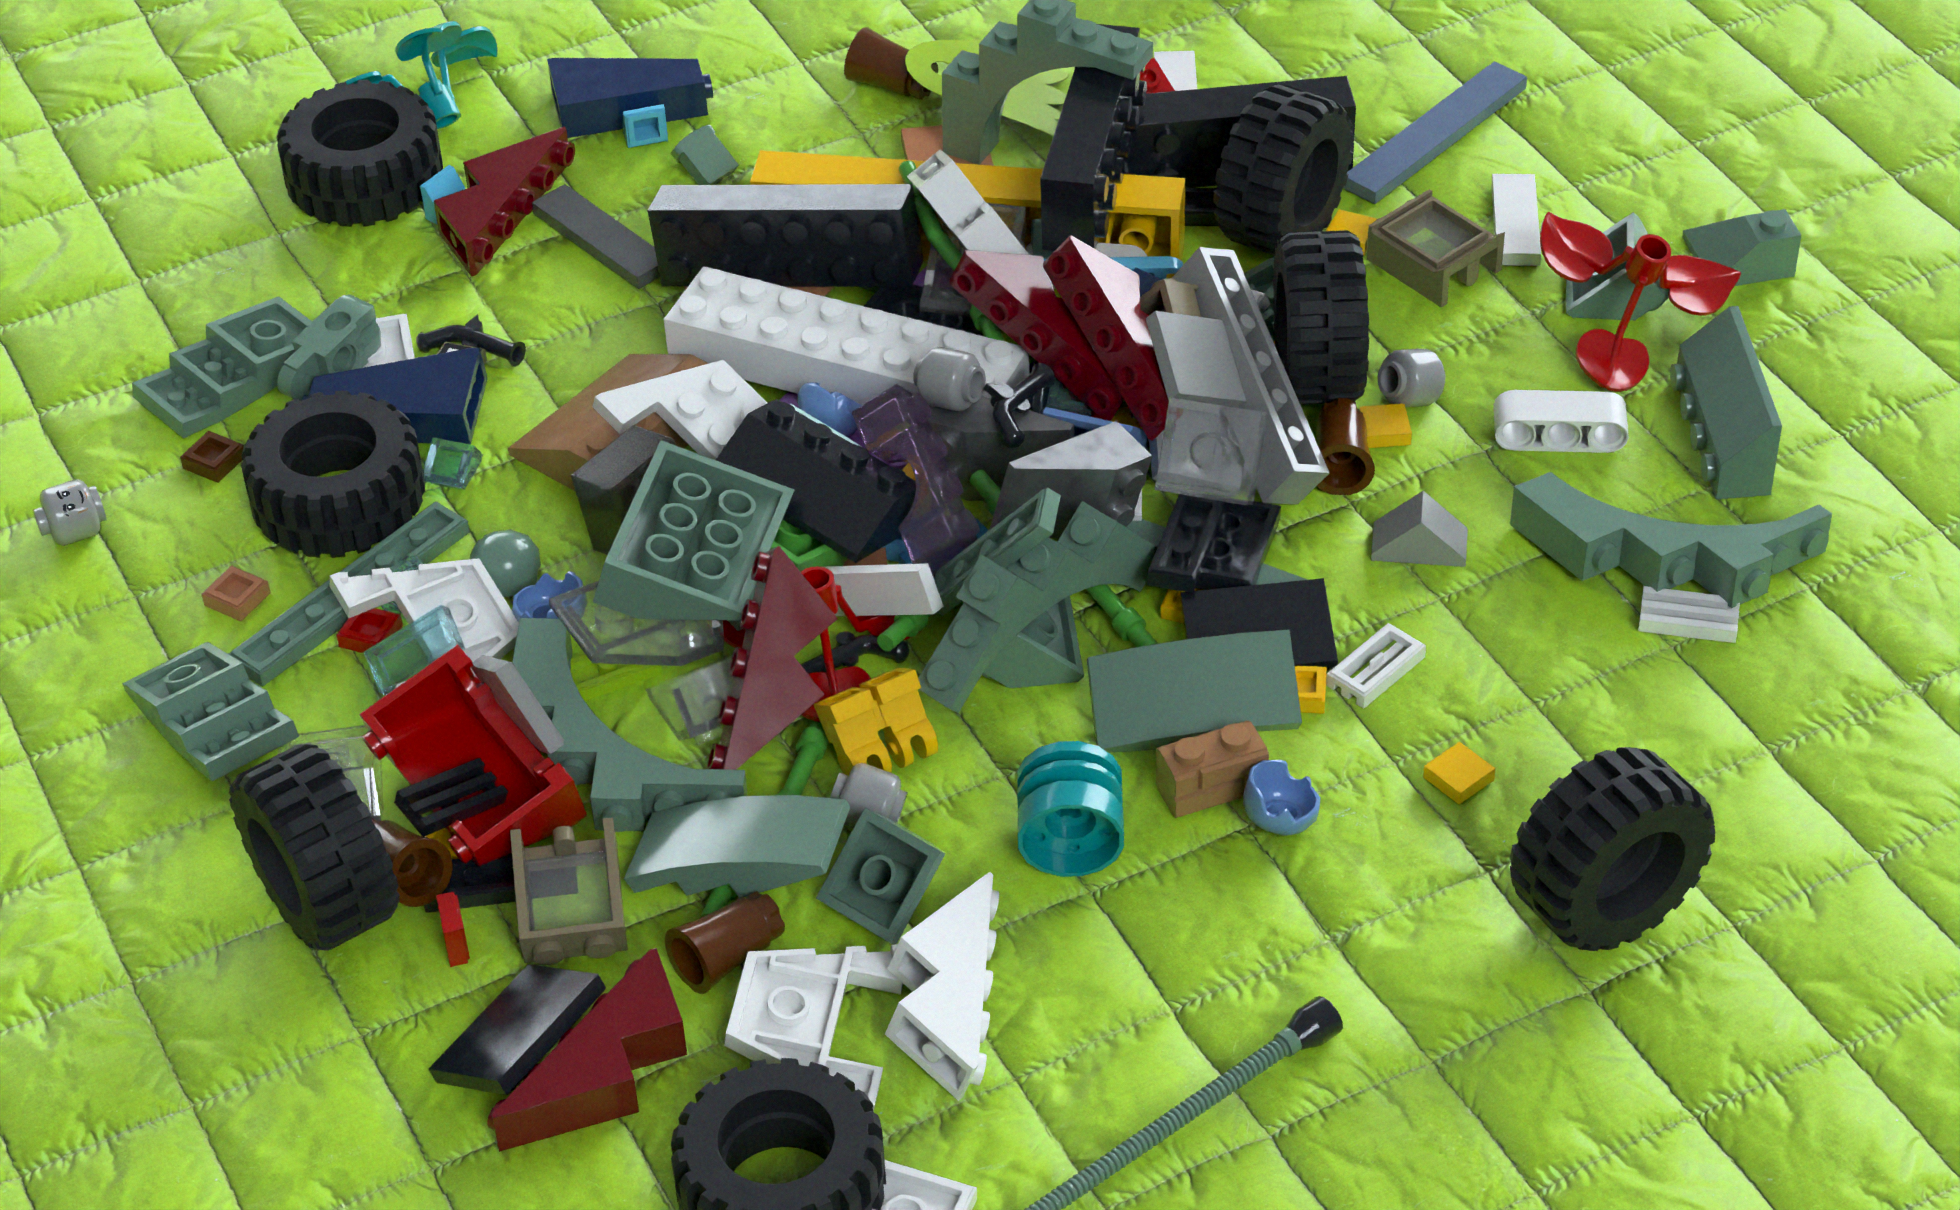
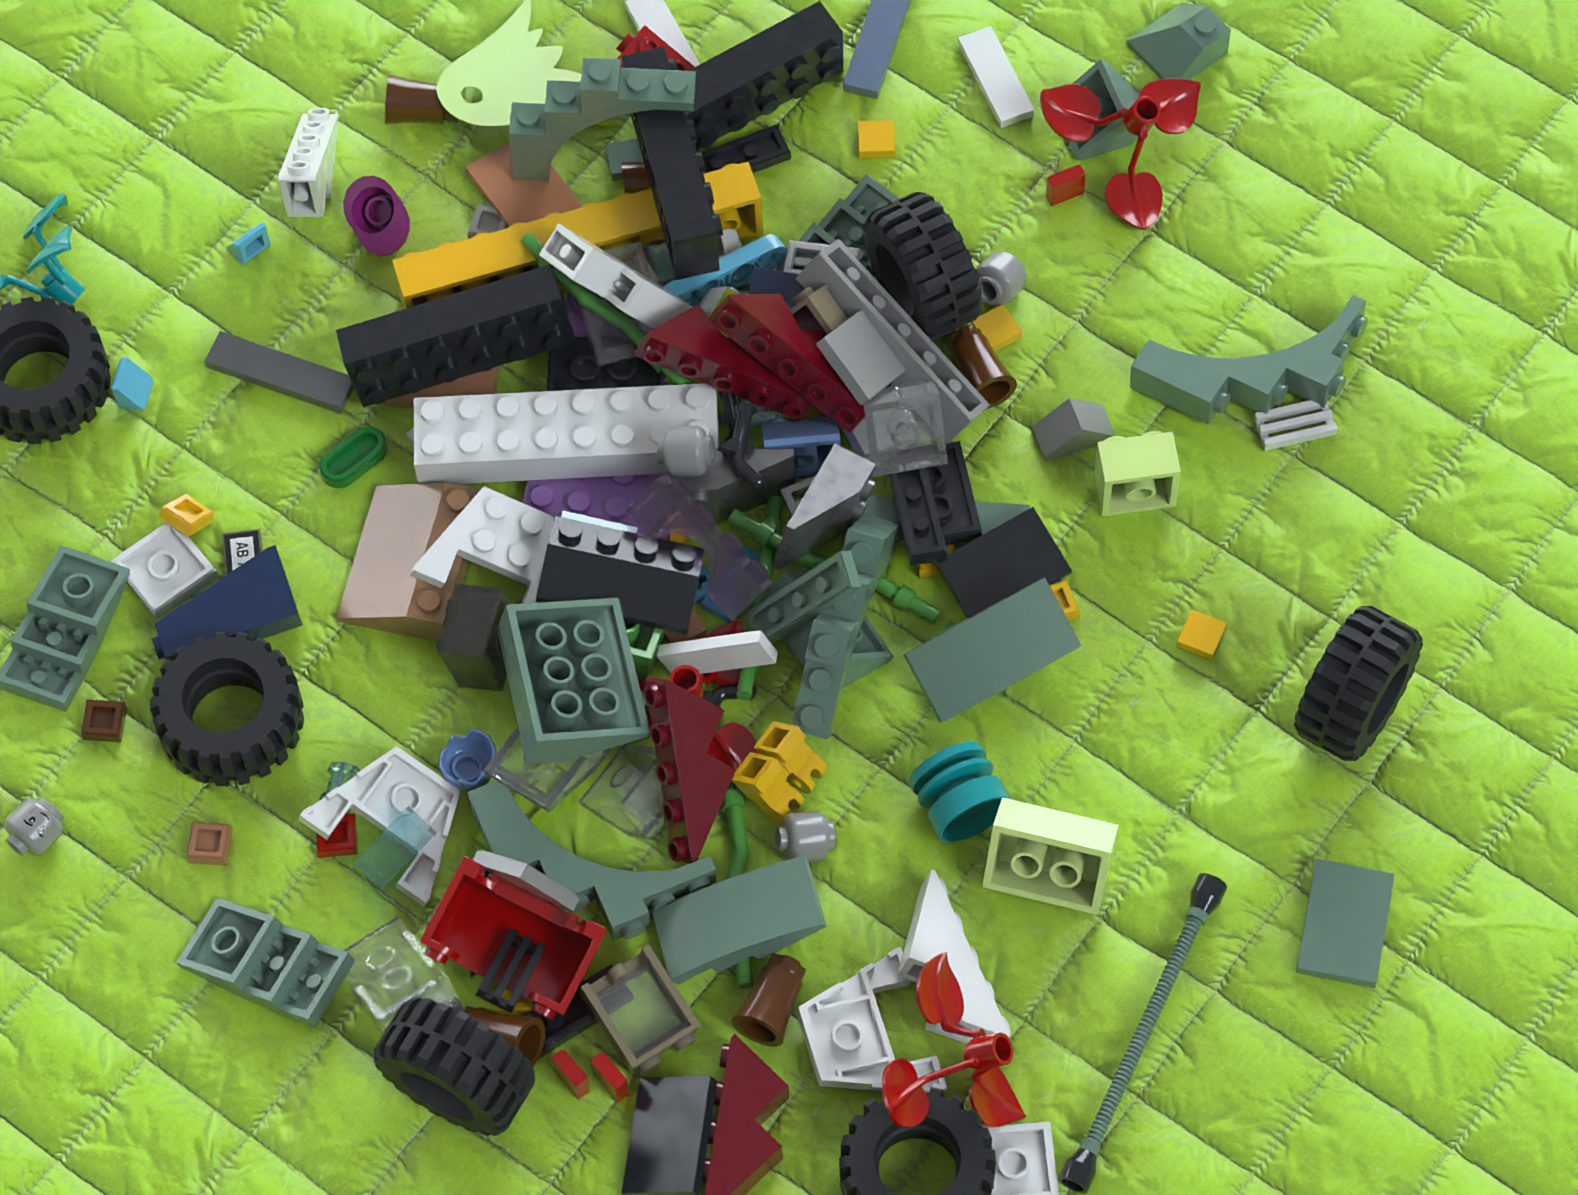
camera: 25 degrees left, 20 degrees up
sand green tile [228,501,470,687] -> none
sand green piece [277,294,381,401] -> none
black piece [416,314,526,367] -> none
clear light blue slope [423,438,483,490] -> none
dark red slope [434,126,575,277] -> none
sand green hair [470,529,541,597] -> none
dark blue slope [547,58,713,138] -> none
sand green tile [671,124,739,185] -> none
medium blue hair [797,382,871,437] -> none
sand green slope [816,808,945,944] -> none
medium nougat brick [1156,720,1269,818] -> none
black tyre [1213,84,1353,256] -> none
medium blue hair [1243,759,1321,835] -> none
white tile [1326,623,1426,709] -> none
dark tan window [1367,189,1505,307] -> none
white beam [1494,390,1629,453] -> none
sand green slope [1670,306,1782,499] -> none
none -> yellow tile [159,494,214,537]
none -> white slope [278,108,339,217]
none -> green tile [319,427,387,488]
none -> magenta piece [343,176,410,257]
none -> red tile [590,1052,629,1103]
none -> red plant [882,952,1026,1128]
none -> yellowish green brick [982,798,1119,915]
none -> red tile [1046,165,1086,207]
none -> yellowish green brick [1094,431,1181,517]
none -> sand green tile [1296,859,1395,988]

